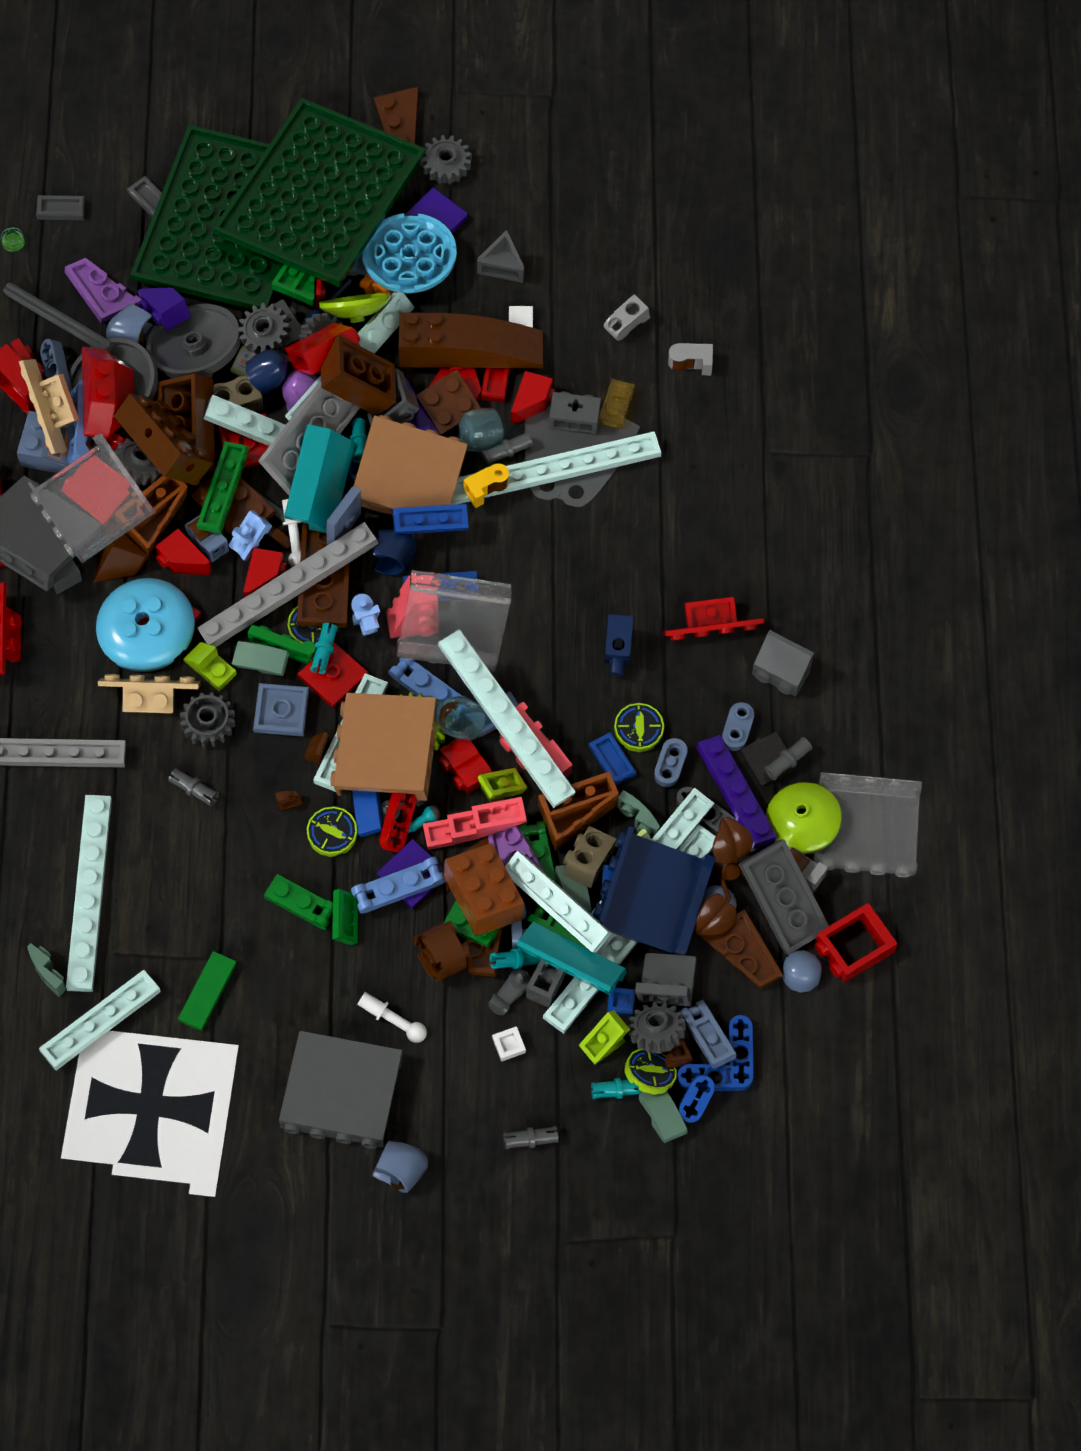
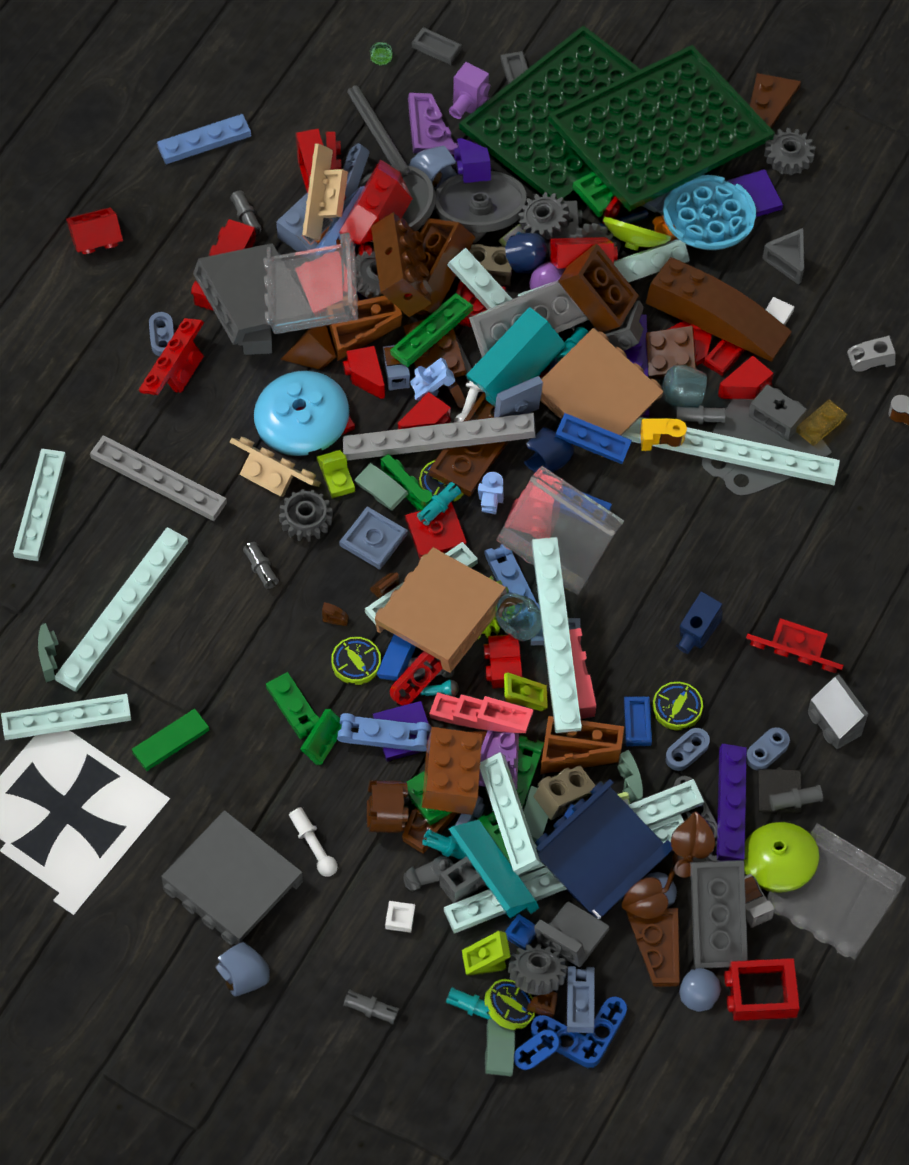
camera: 30 degrees right, 5 degrees down
none -> medium lavender brick [449,62,490,119]

